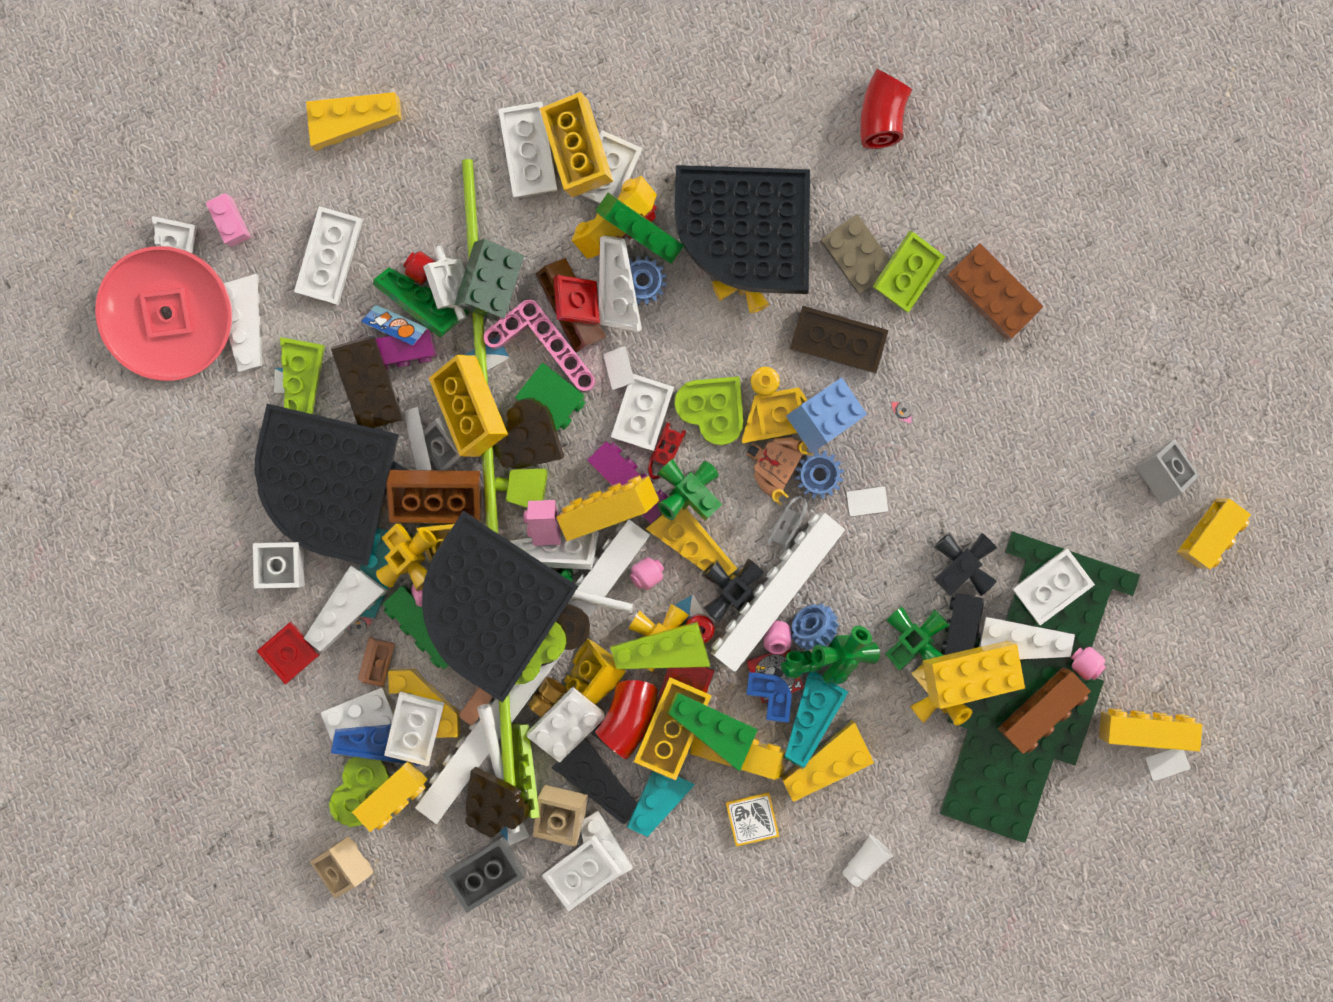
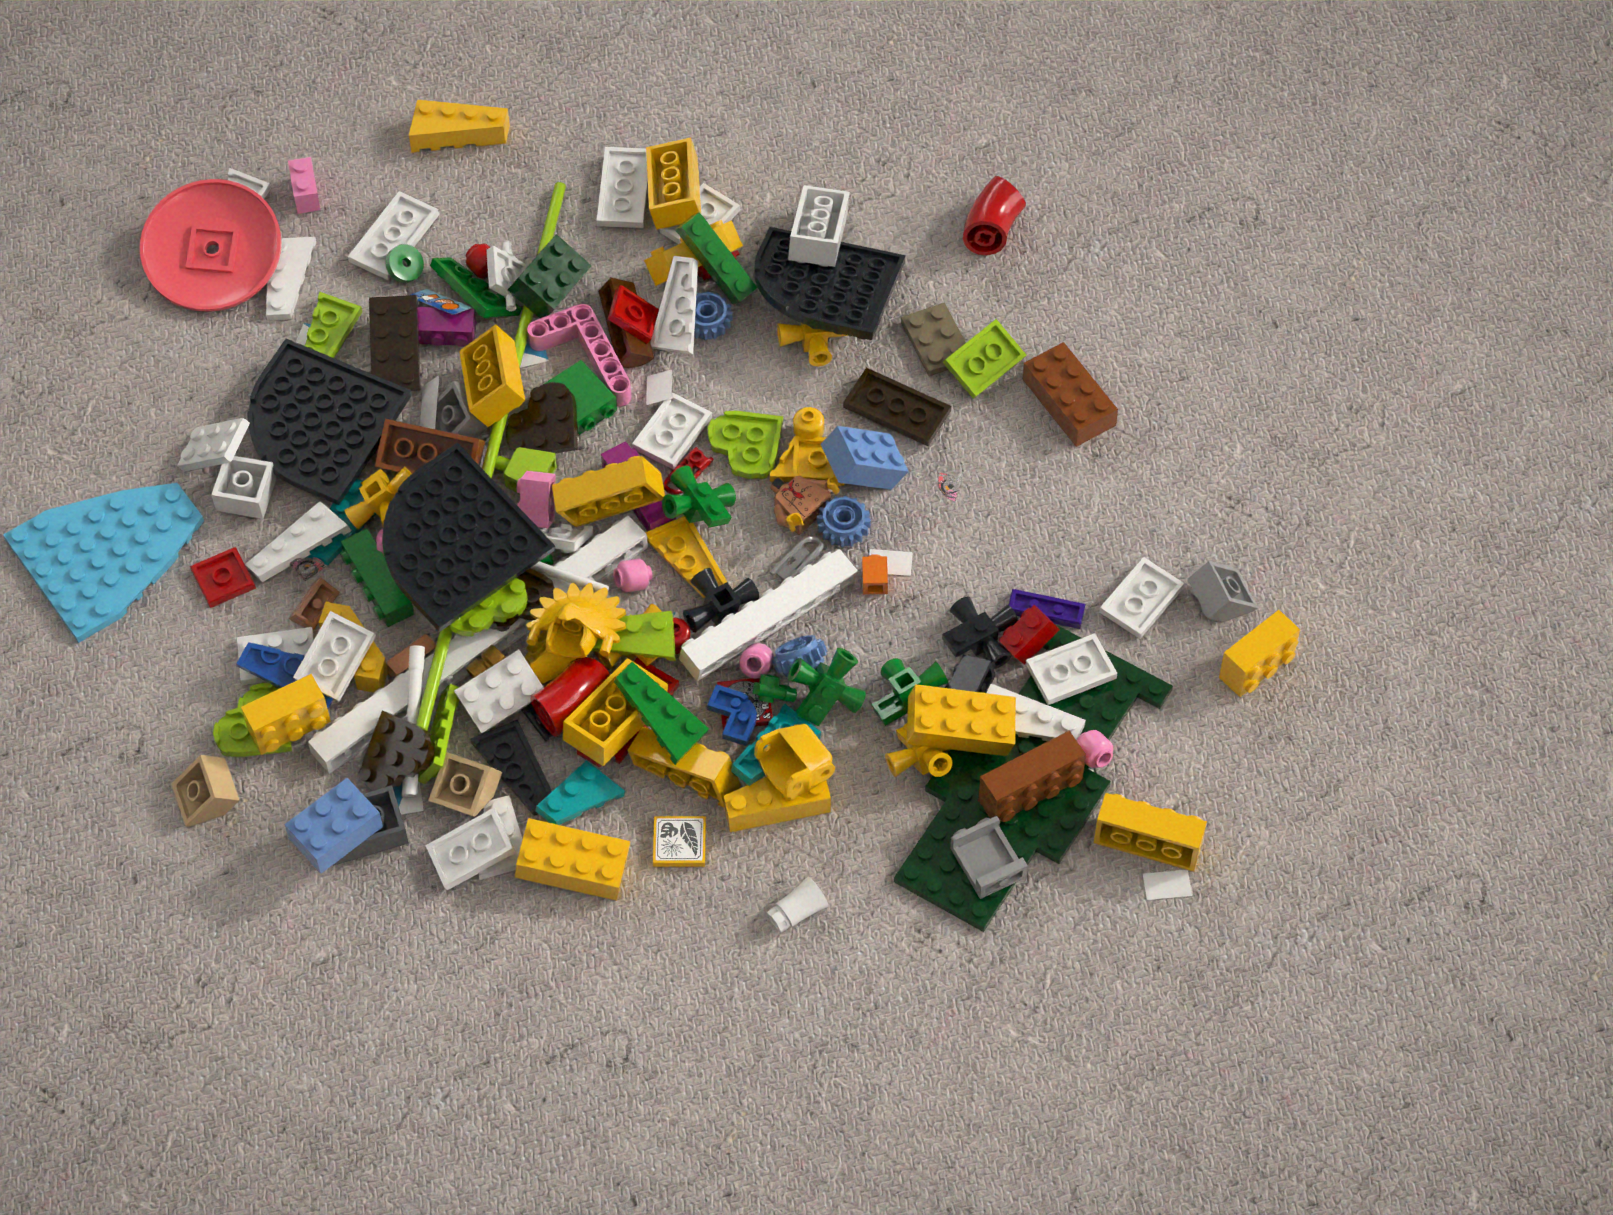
camera: 15 degrees right, 30 degrees down
none -> medium azure wing [3,483,204,643]
none -> white plate [177,418,250,472]
none -> medium blue brick [284,778,383,874]
none -> piece [385,244,424,283]
none -> yellow brick [515,818,630,901]
none -> yellow piece [526,583,626,658]
none -> yellow piece [754,724,835,800]
none -> white brick [788,185,850,267]
none -> orange brick [862,554,888,595]
none -> light grey panel [950,816,1028,899]
none -> red brick [999,605,1060,665]
none -> dark purple tile [1008,589,1086,629]
none -> white plate [1099,557,1184,639]

